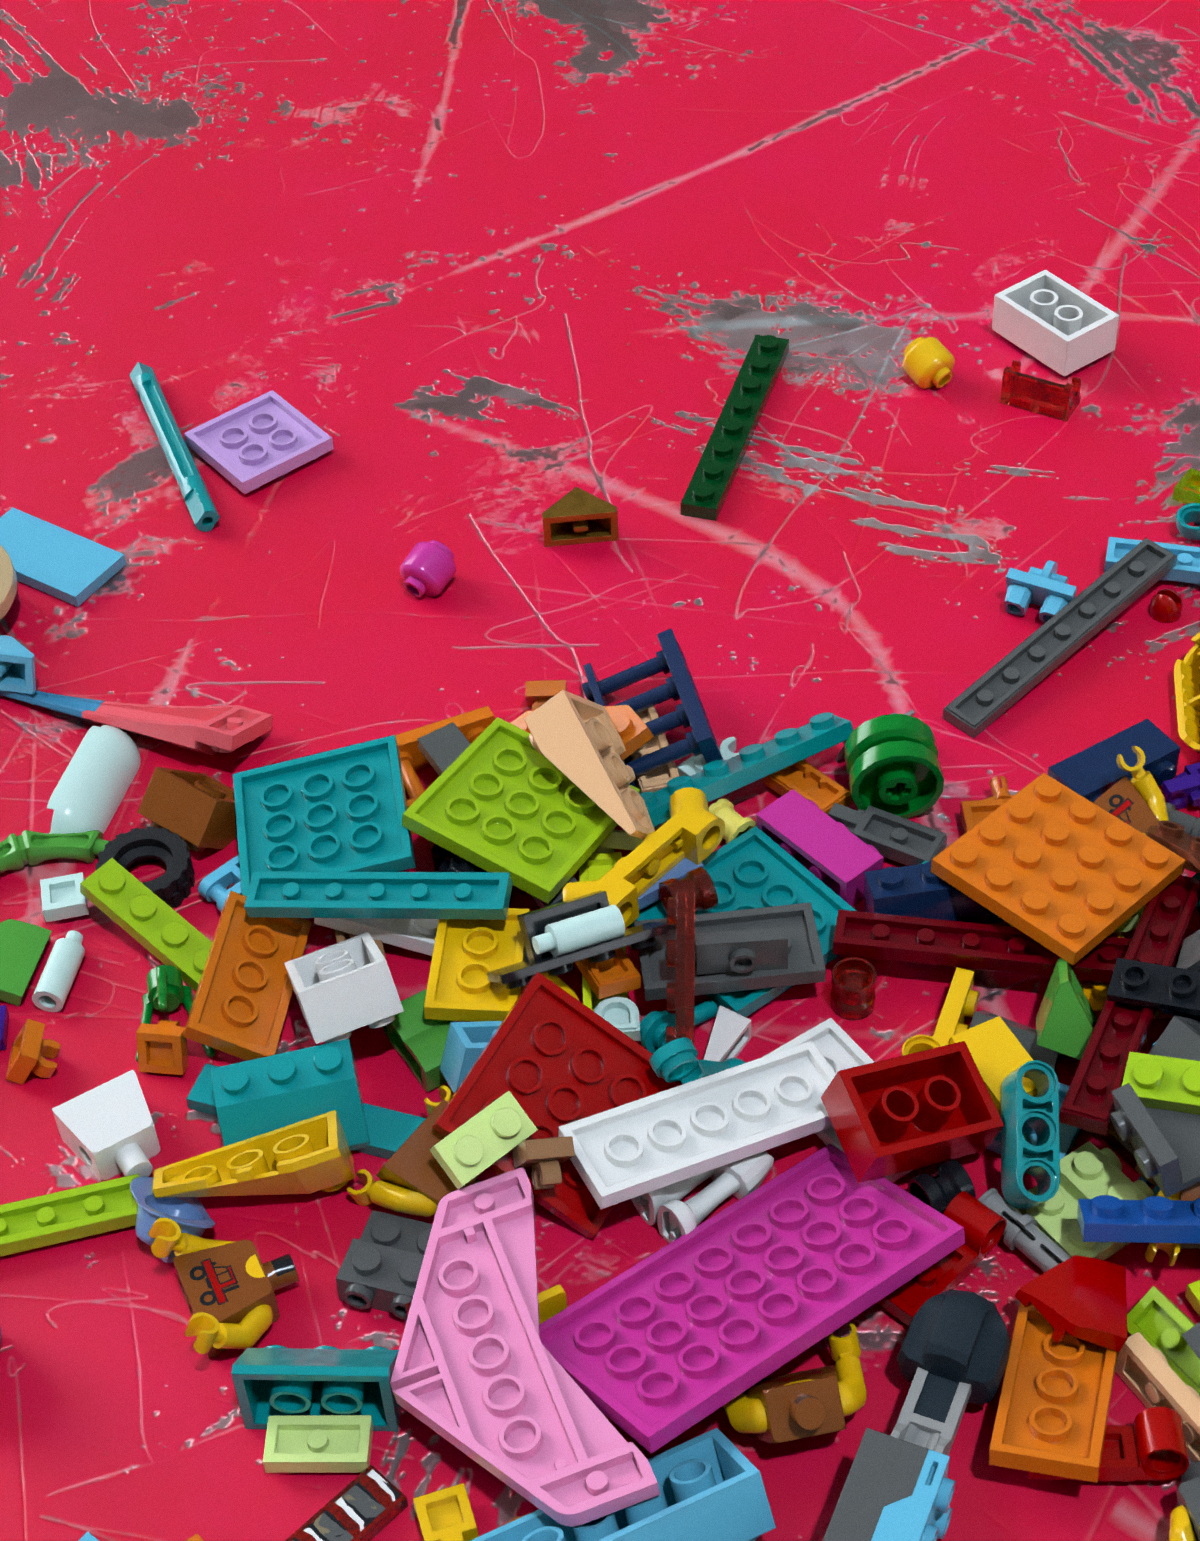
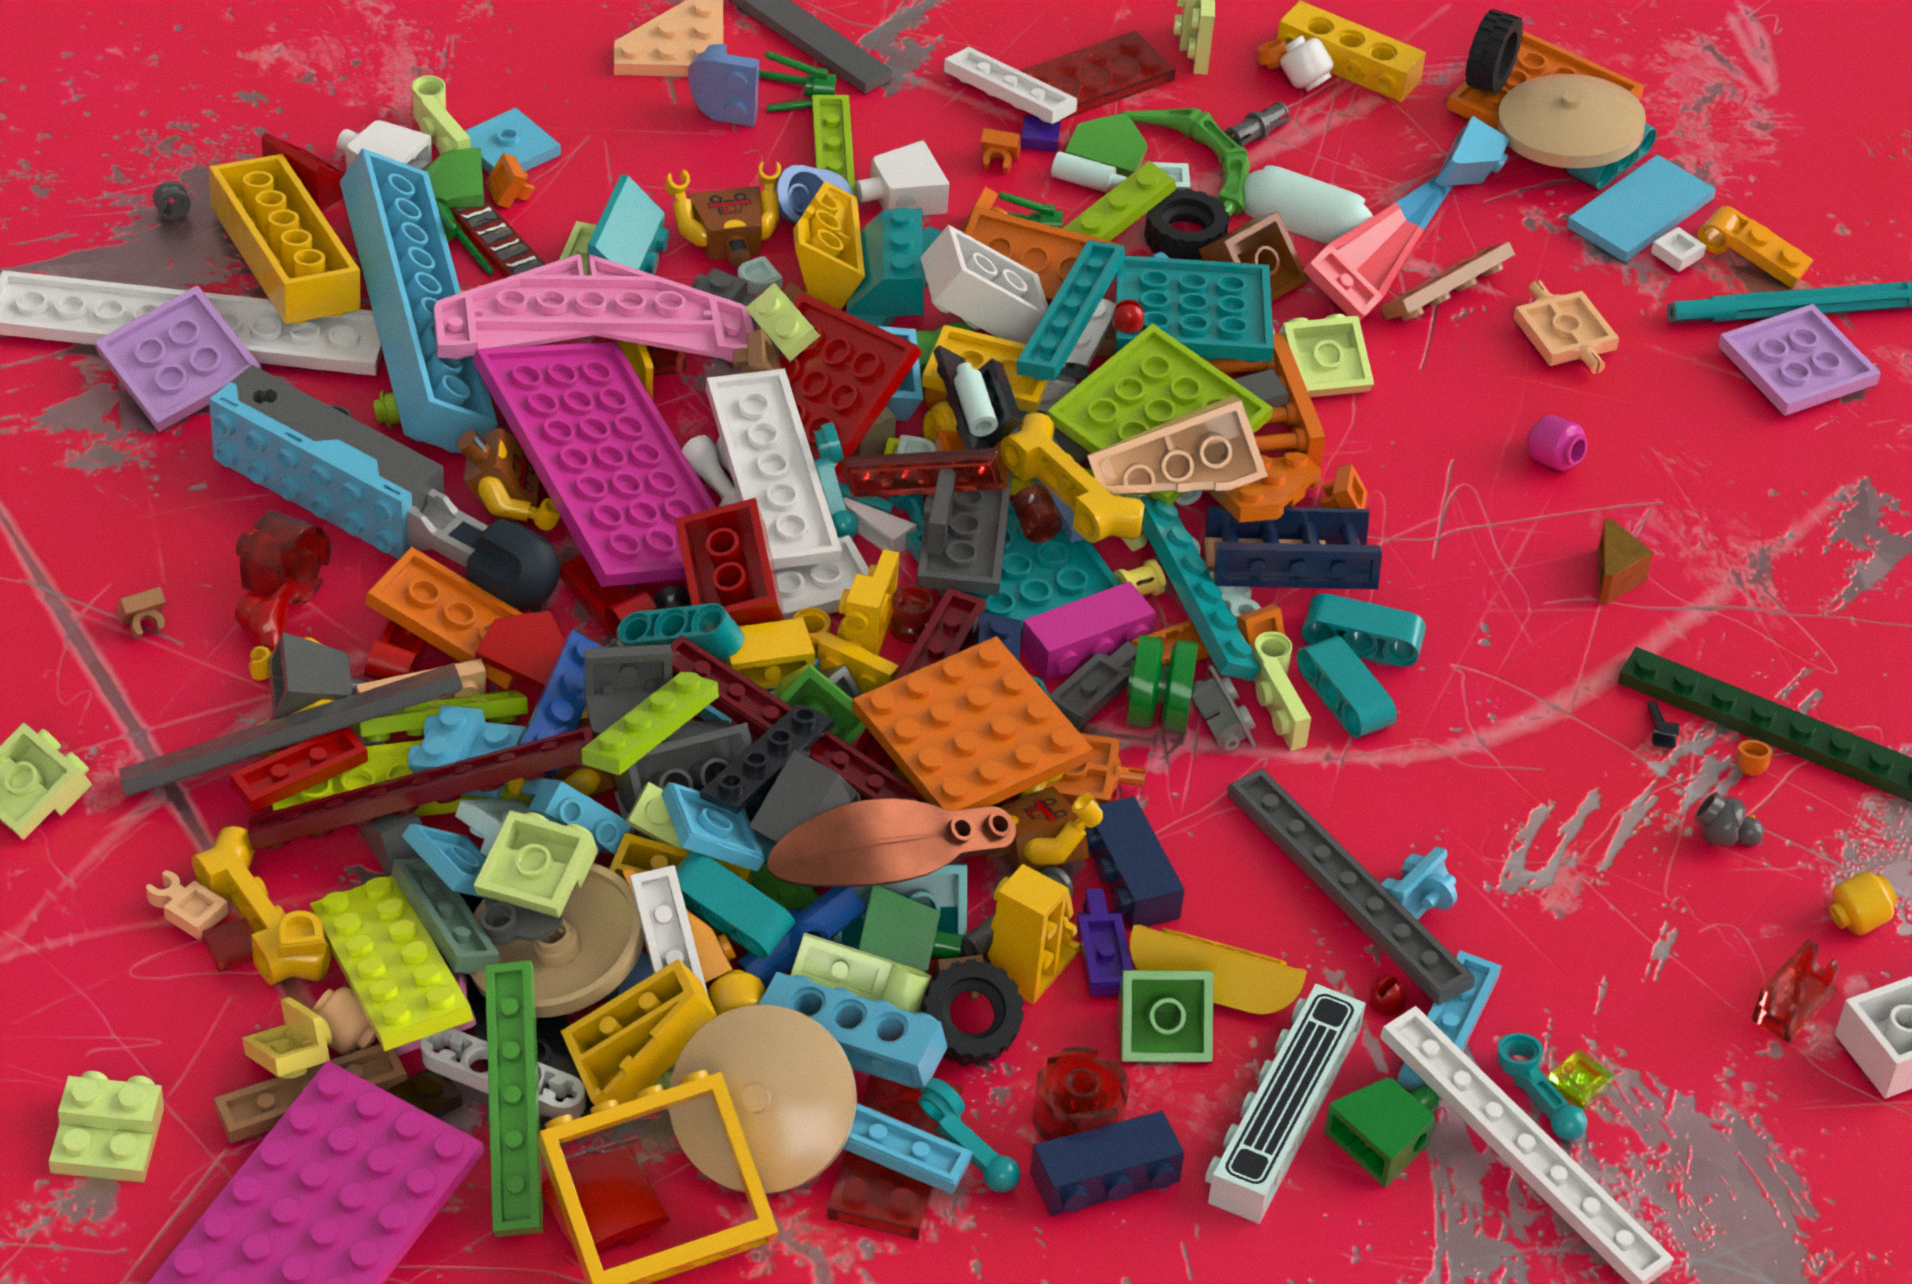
camera: 95 degrees right, 0 degrees up
none -> light aqua tile [738,256,783,295]
none -> yellow plate [837,549,899,656]
none -> red hinge [1112,299,1144,333]
none -> orange tile [1237,604,1285,653]
none -> yellowish green plate [1253,631,1311,751]
none -> yellowish green plate [1279,314,1374,397]
none -> teal beam [1297,636,1397,739]
none -> teal beam [1301,593,1426,667]
none -> medium nougat plate [1380,241,1515,321]
none -> light nougat plate [1513,280,1619,374]
none -> black hand [1647,701,1679,748]
none -> white plate [1651,227,1706,272]
none -> dark grey animal [1694,792,1764,847]
none -> light orange plate [1697,206,1813,289]
none -> orange hinge [1736,740,1772,776]

